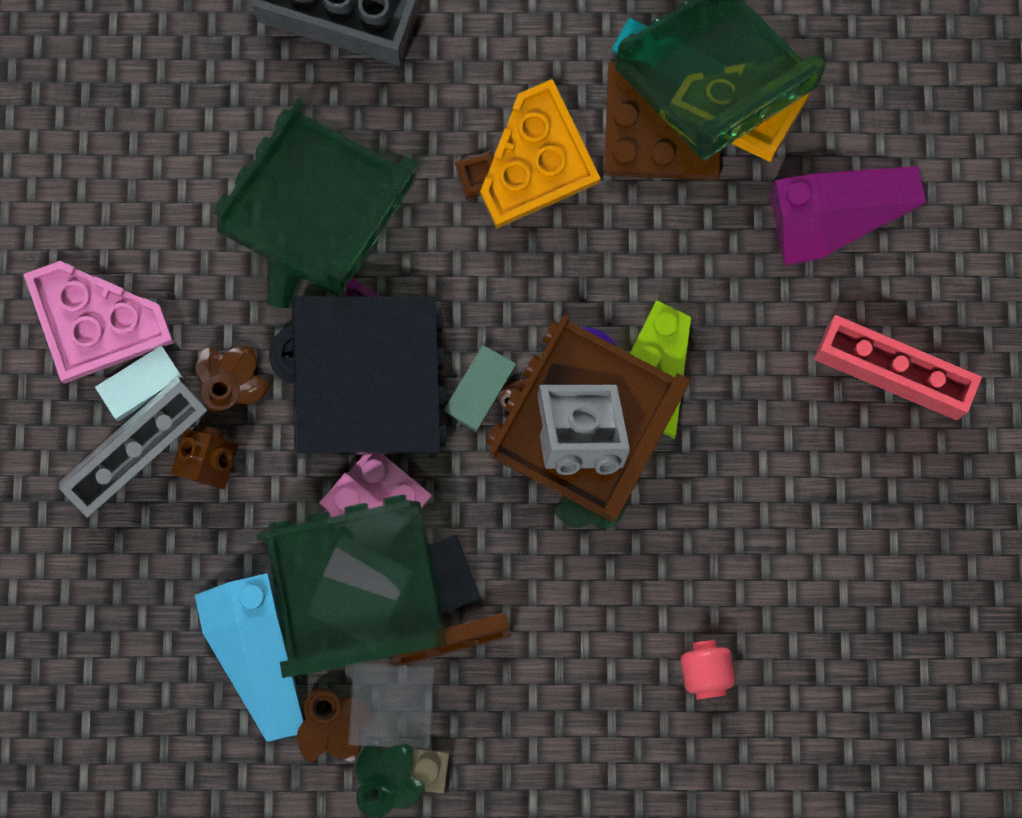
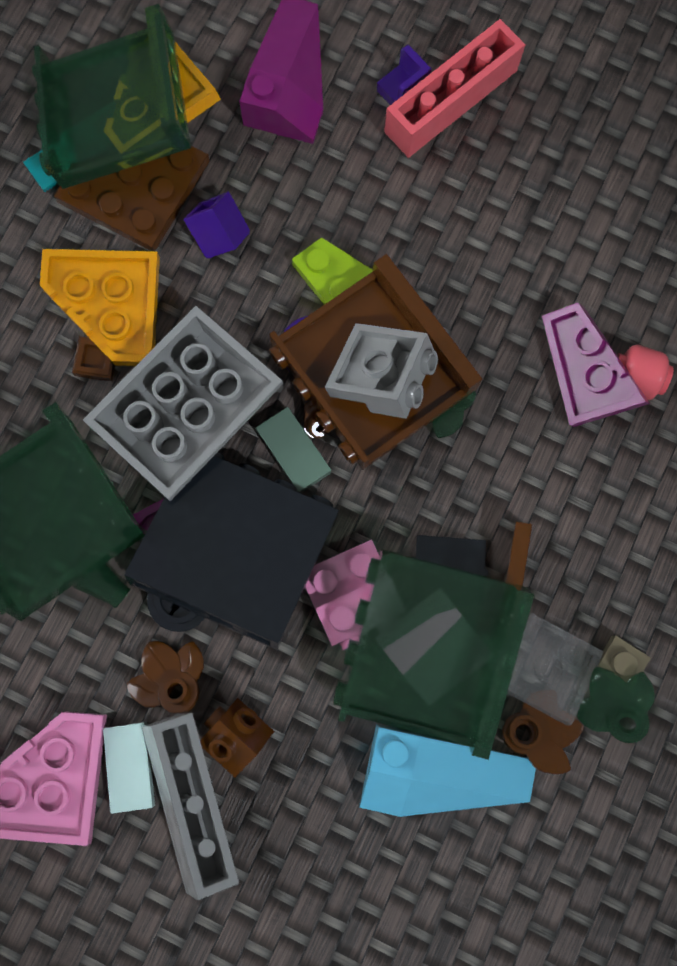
camera: 65 degrees left, 0 degrees up
none -> light grey slope [83,306,283,501]
none -> dark purple panel [183,191,250,258]
none -> dark purple panel [376,44,432,105]
none -> wing [542,303,650,427]

